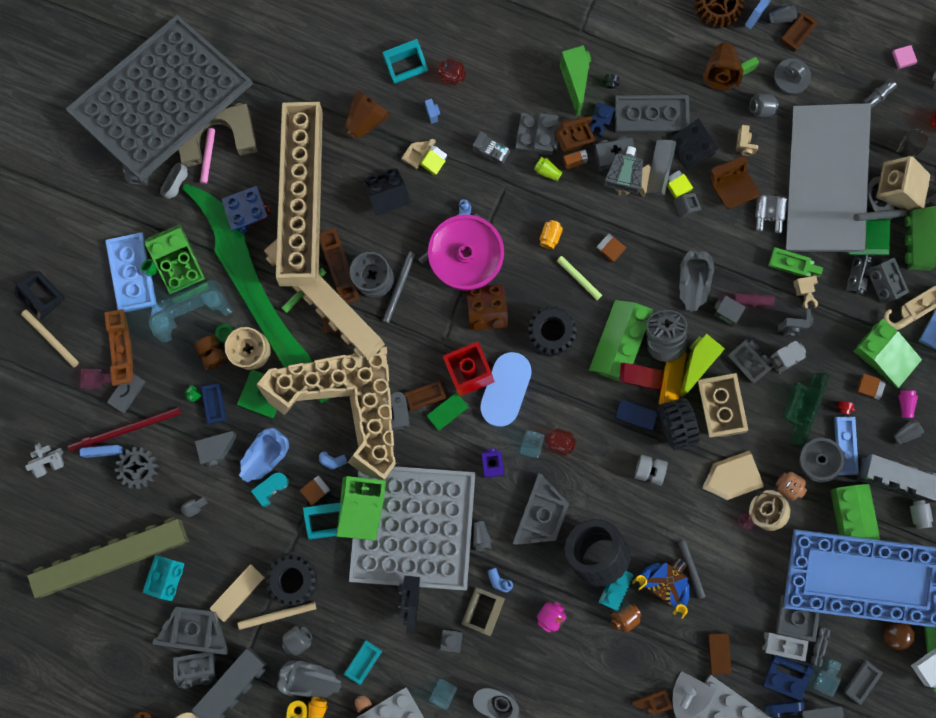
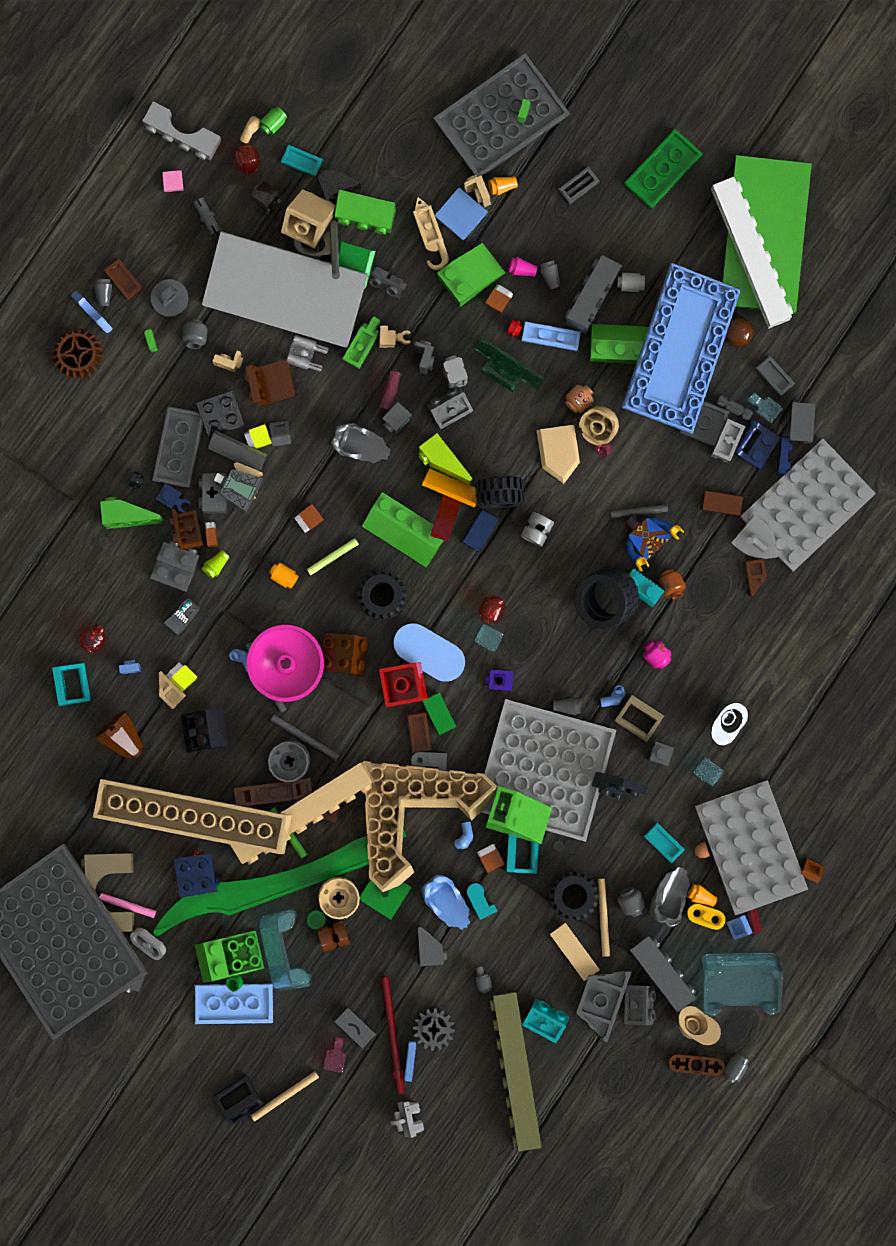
camera: 80 degrees left, 5 degrees up
dark orange slope [105,309,133,386] -> none
green hinge [185,385,202,402] -> none
dark blue tile [201,383,227,425] -> none
dark grey wing [513,473,569,545] -> none
dark grey wheel [646,310,688,362] -> none
tan slope [698,373,748,438] -> none
reddish brown cone [703,42,744,91] -> none
dark grey wheel [799,437,845,483] -> none
dark grey bracket [867,258,909,304] -> none

